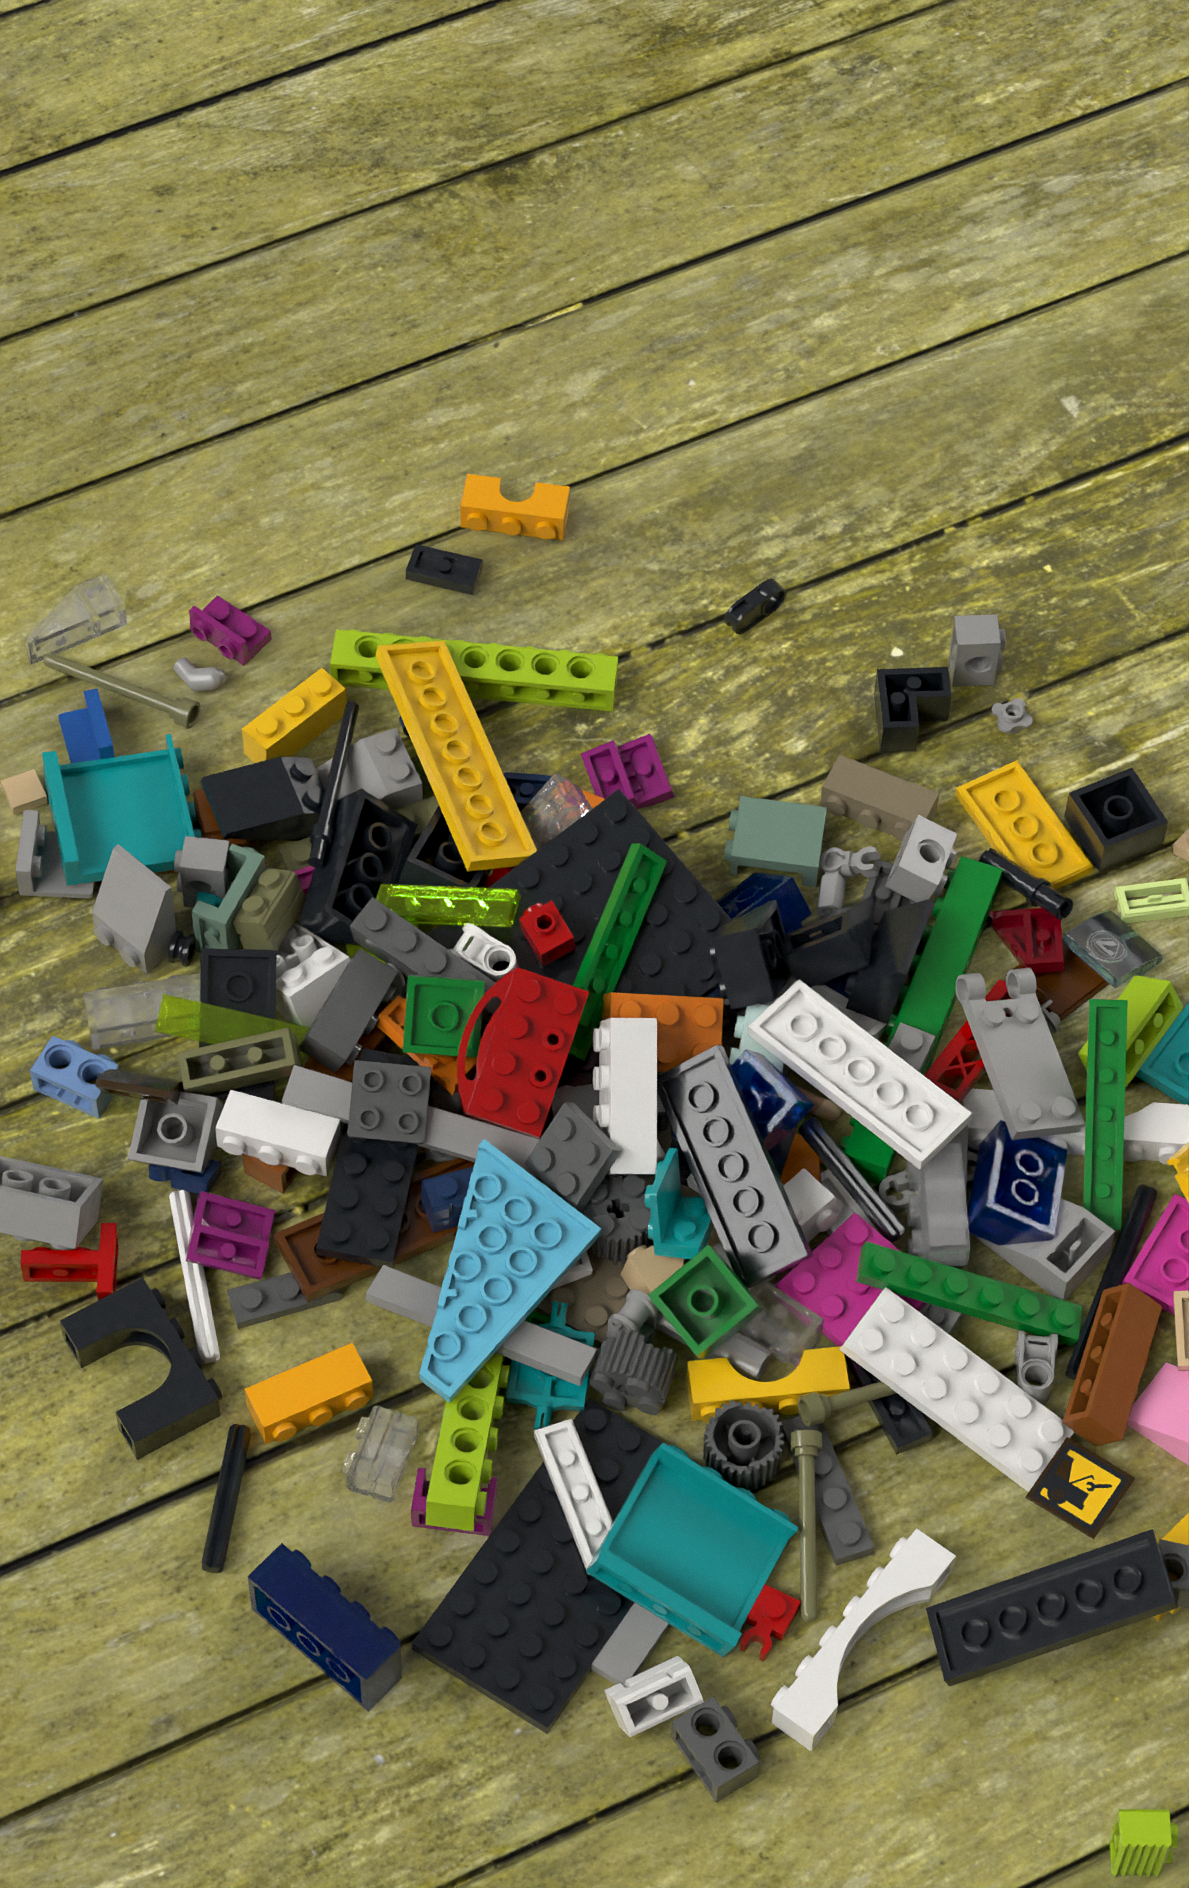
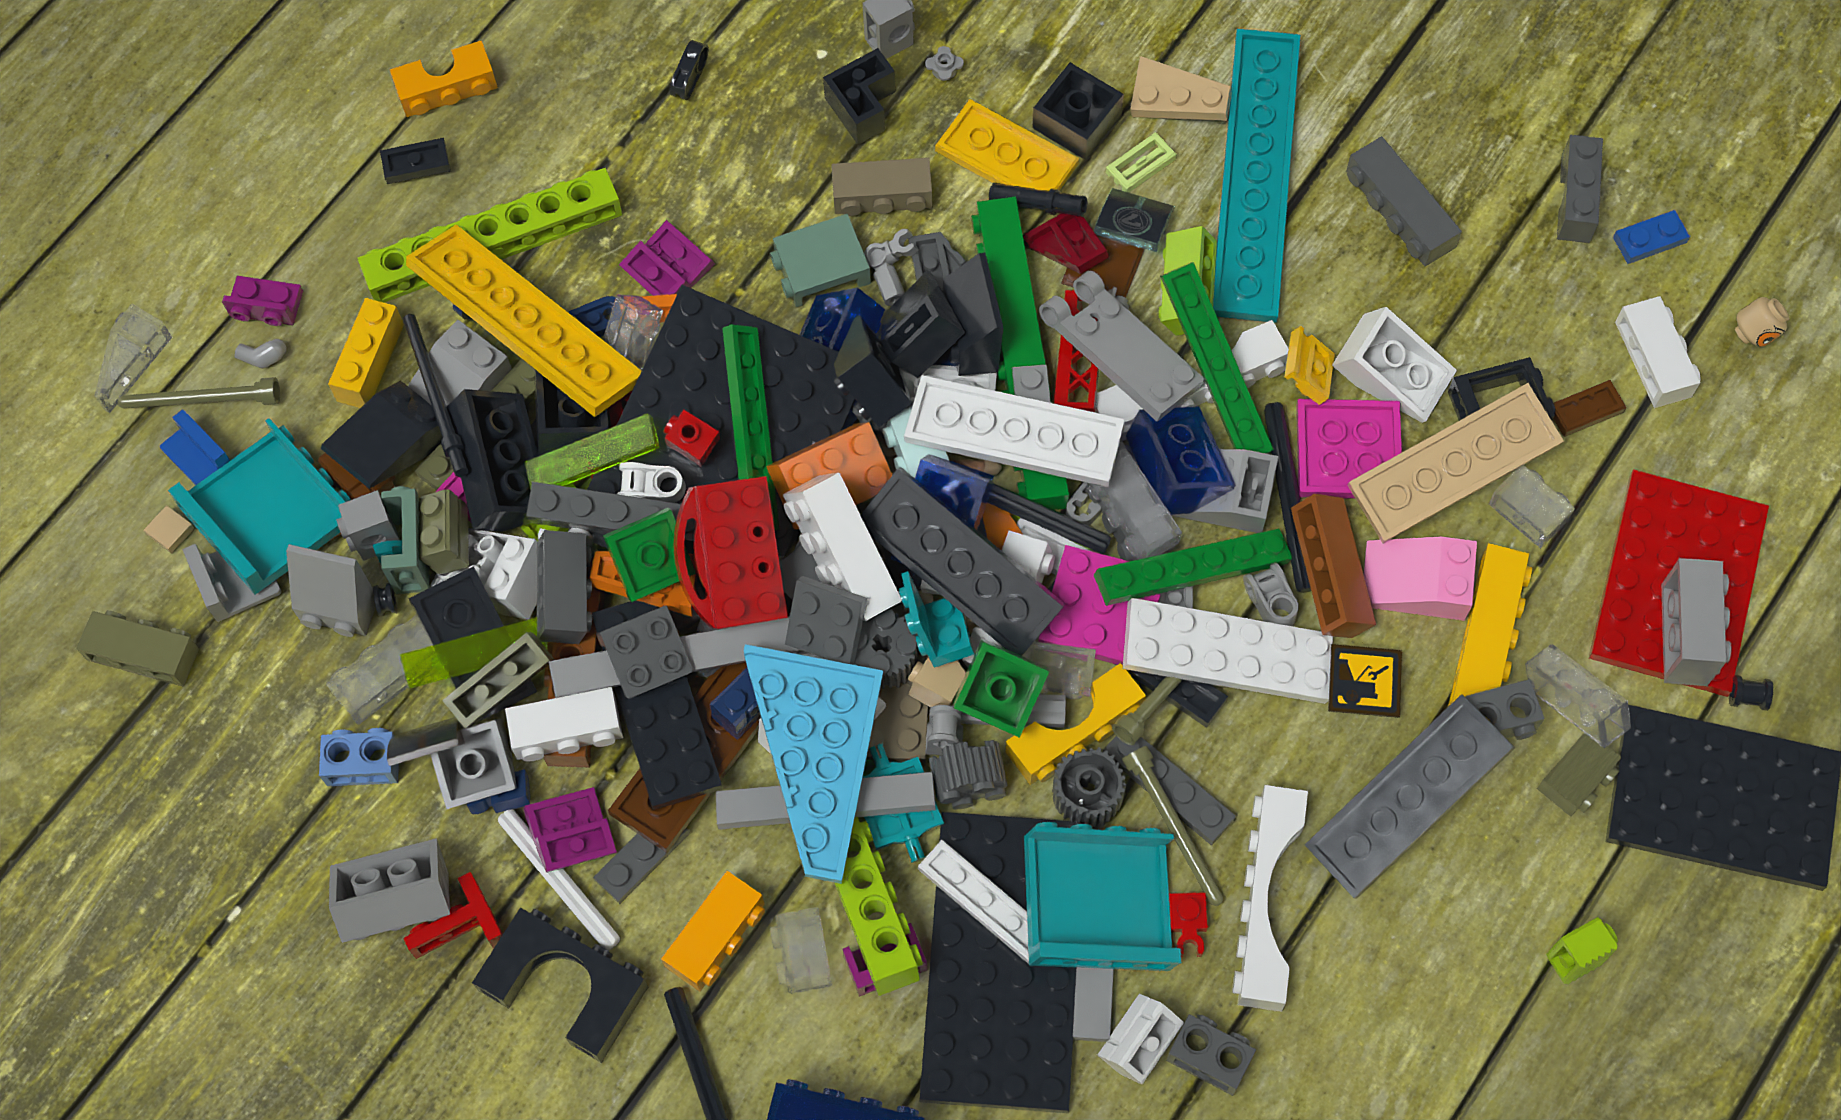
camera: 25 degrees left, 10 degrees up
light grey brick [885,815,957,902] -> none

